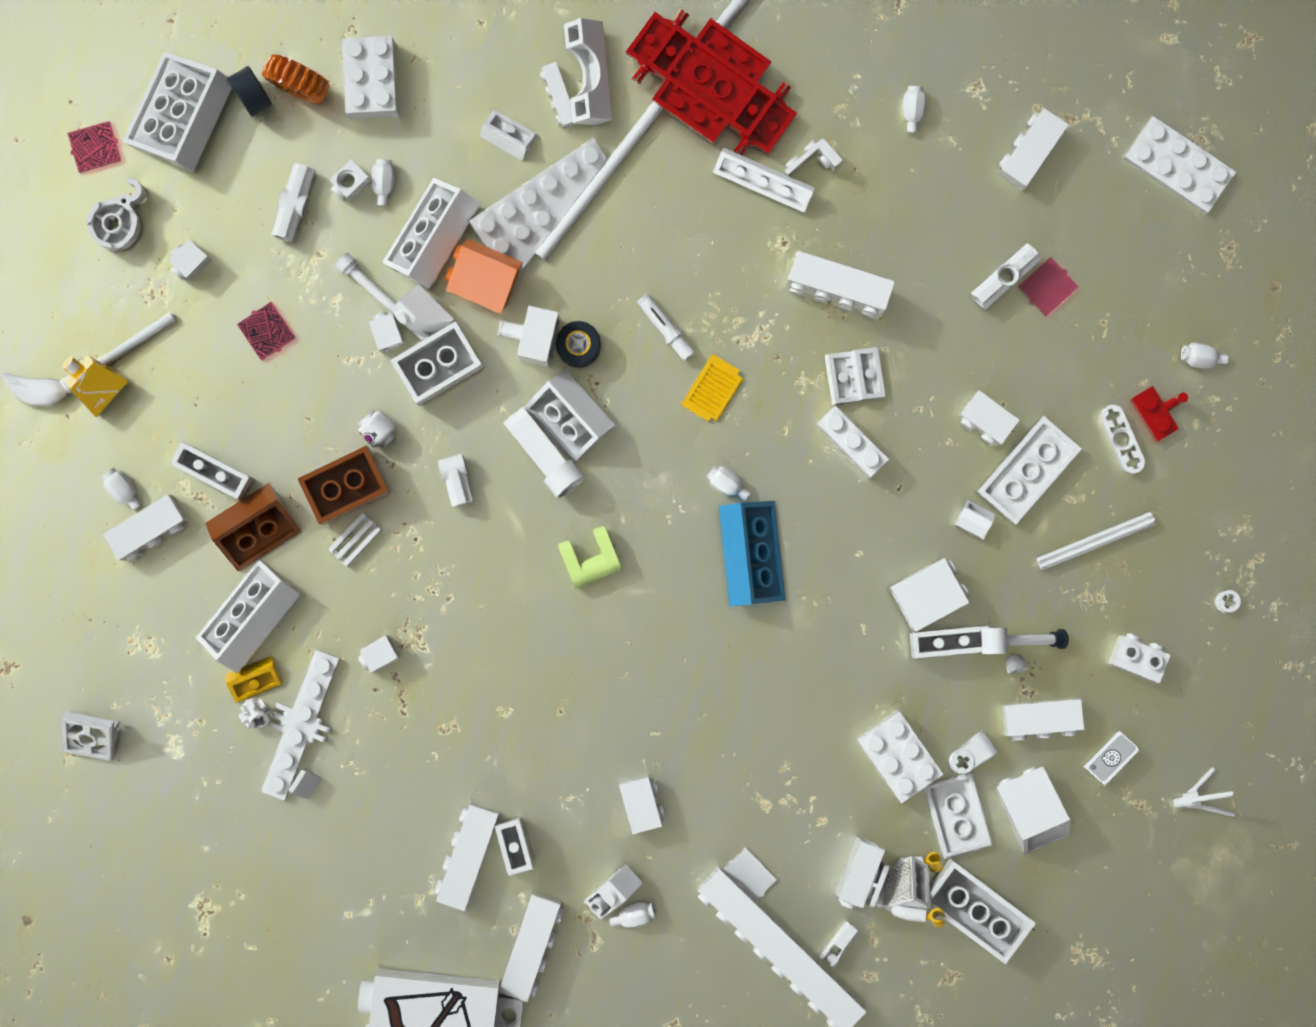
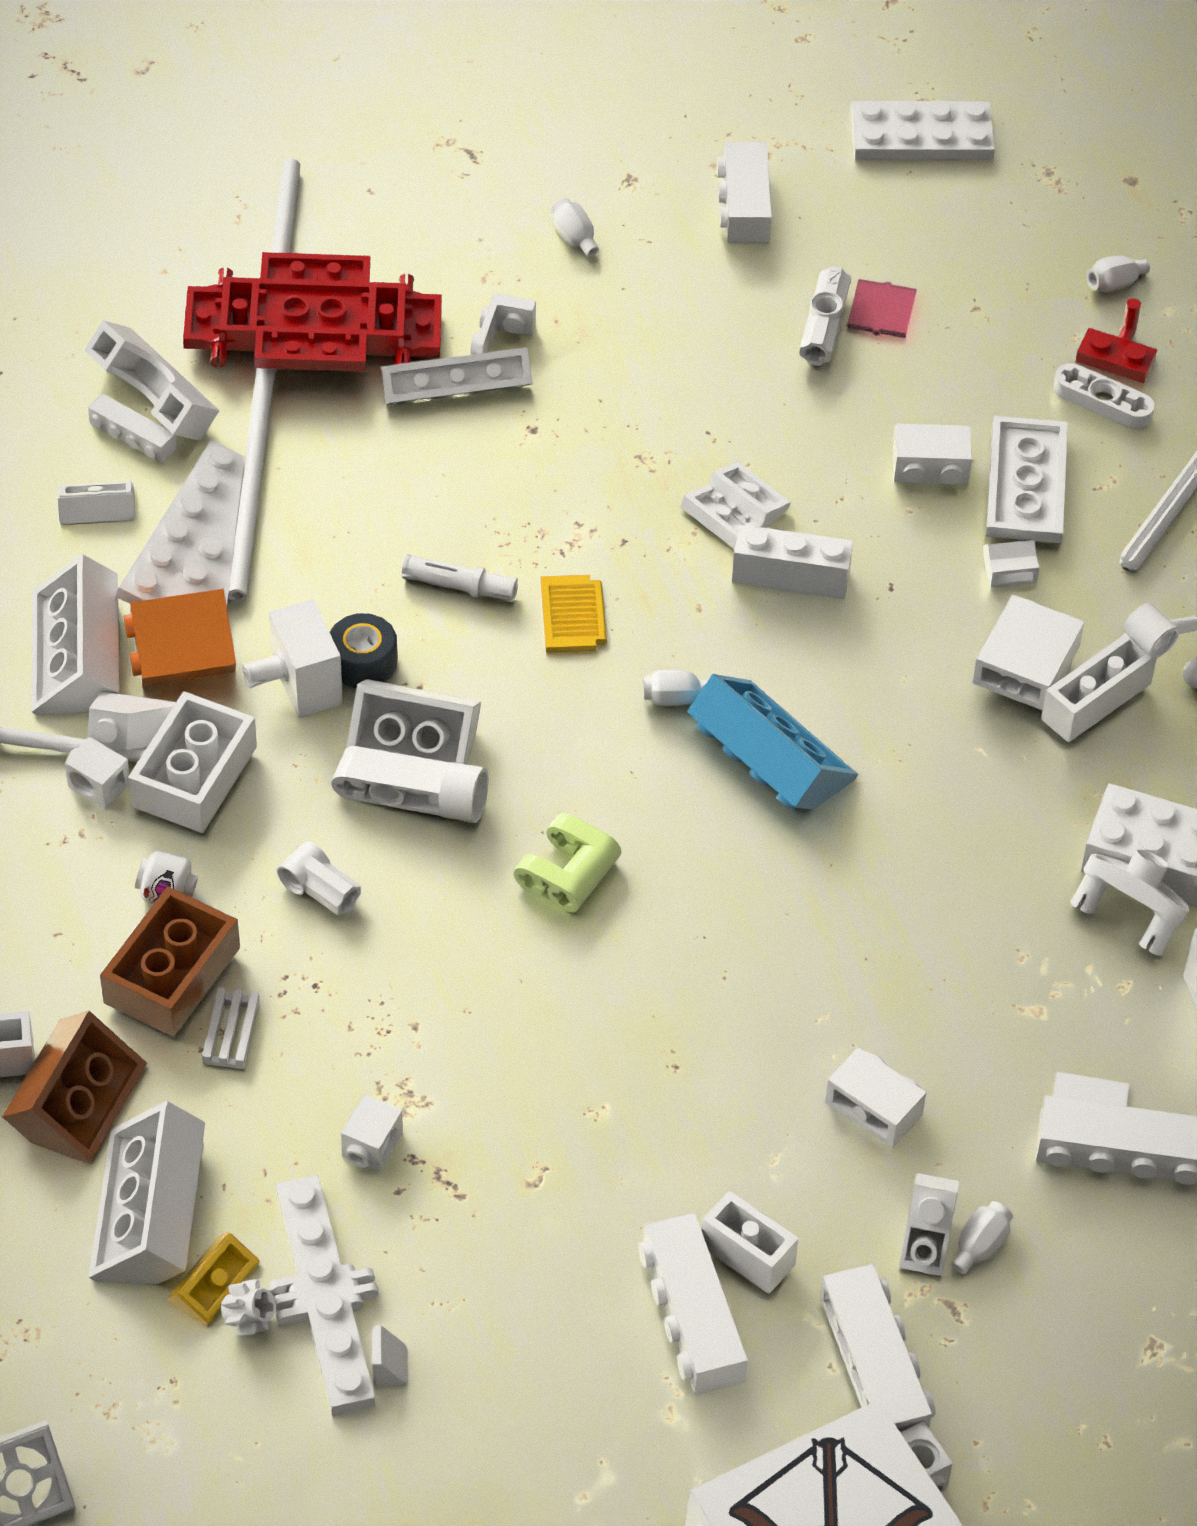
camera: 40 degrees left, 35 degrees down
white brick [786,250,895,319] -> none
none -> white connector [1070,849,1189,956]

